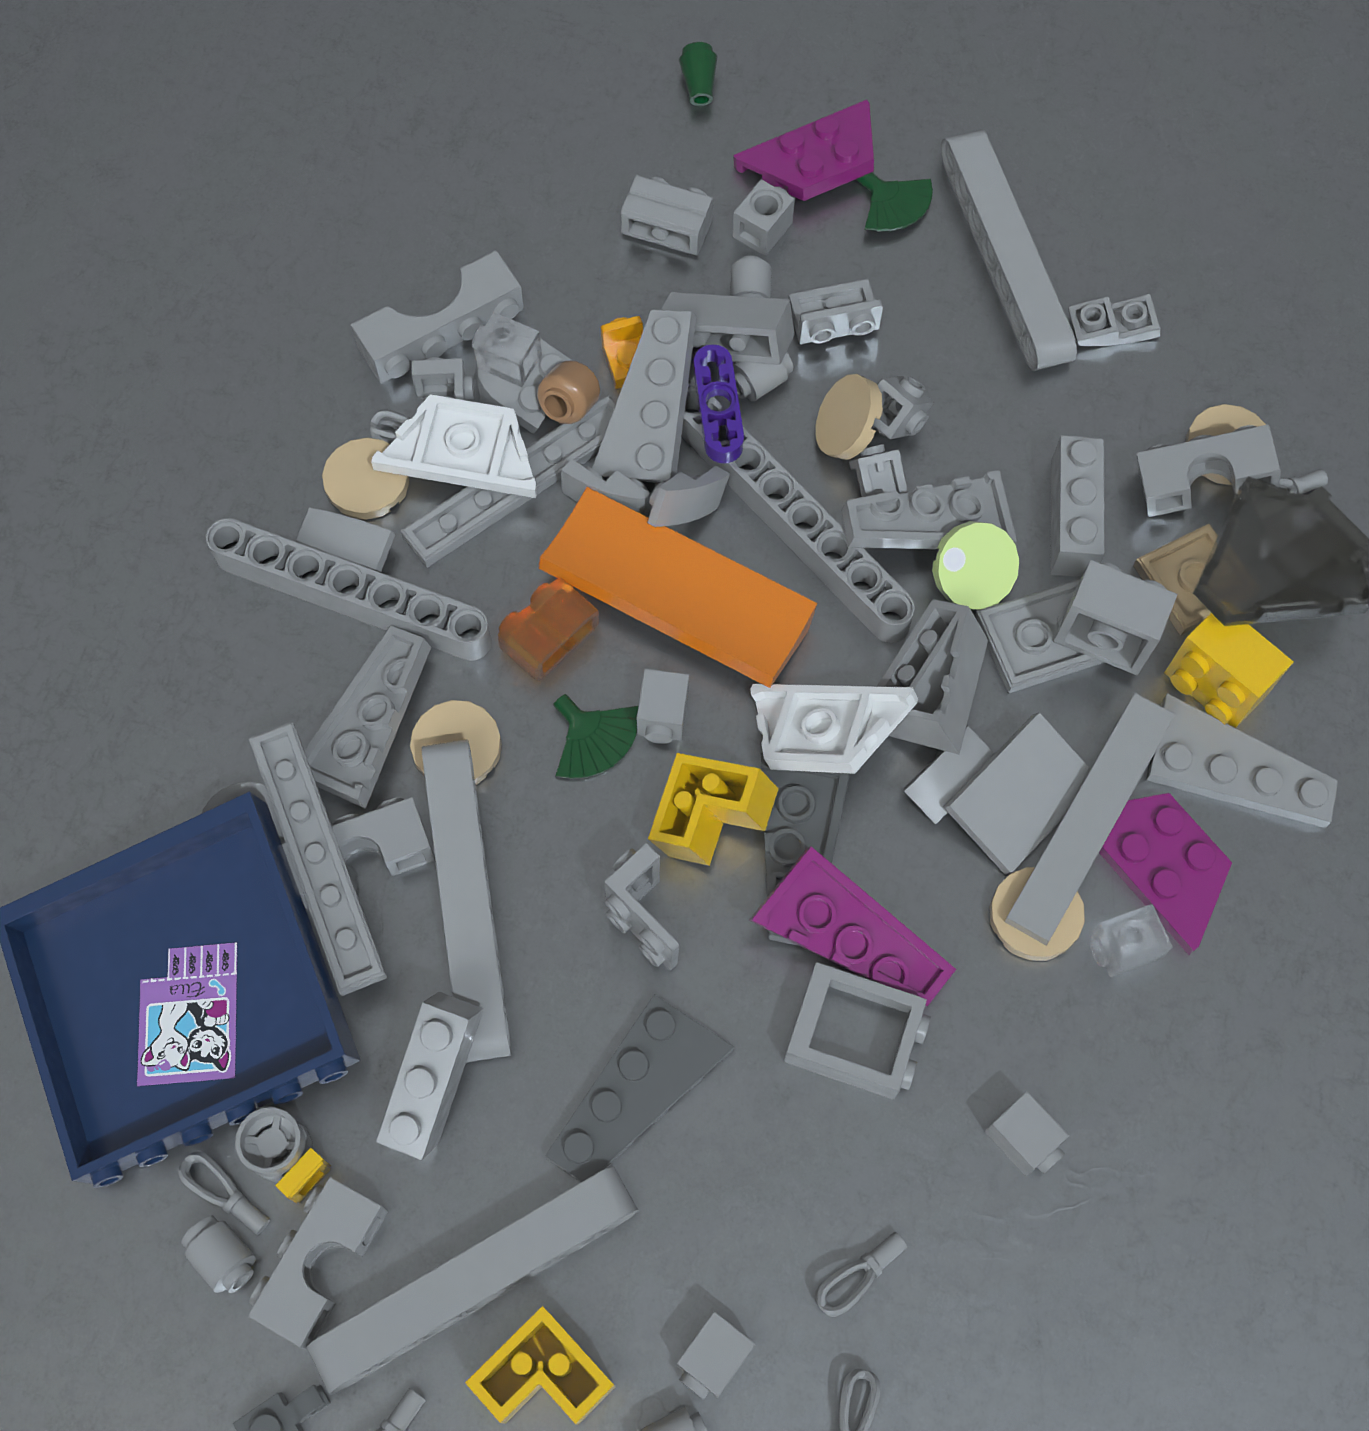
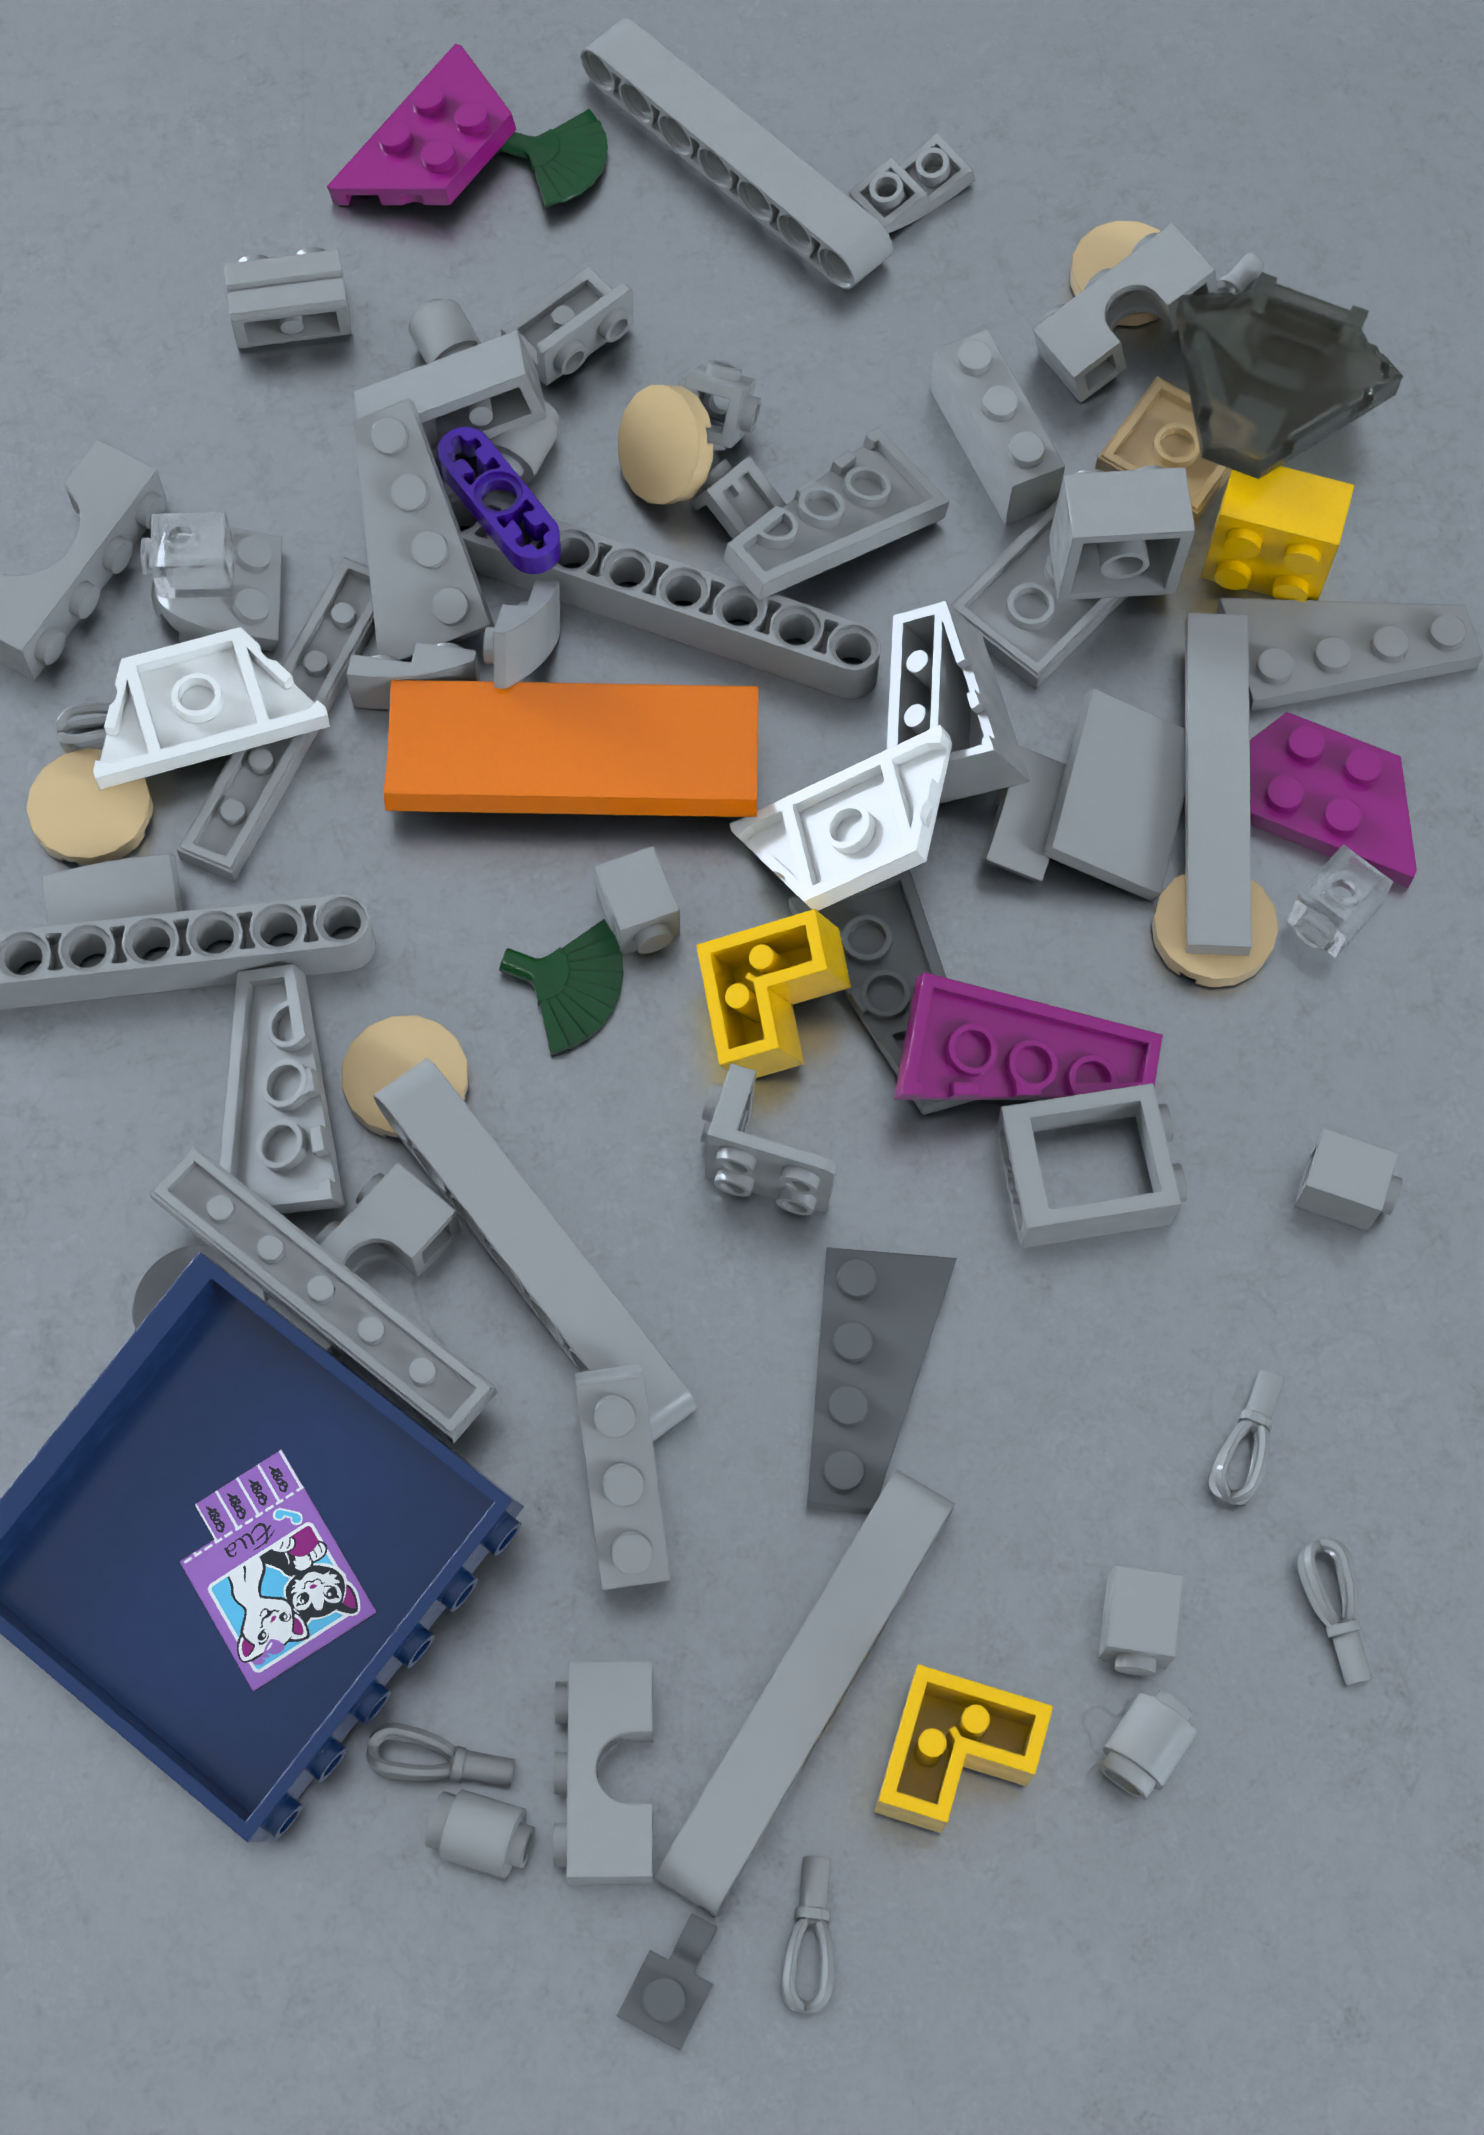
camera: 30 degrees left, 0 degrees up
light grey wheel [235,1107,313,1182] -> none
yellow tile [275,1148,331,1204] -> none
light grey bracket [412,357,475,401] -> none
clear orange brick [498,577,599,681] -> none
medium nougat head [537,361,600,424] -> none
light orange bracket [601,316,643,389] -> none
dark green cone [679,42,717,106] -> none
light grey brick [732,179,795,256] -> none
yellowish green tile [932,521,1019,610] -> none

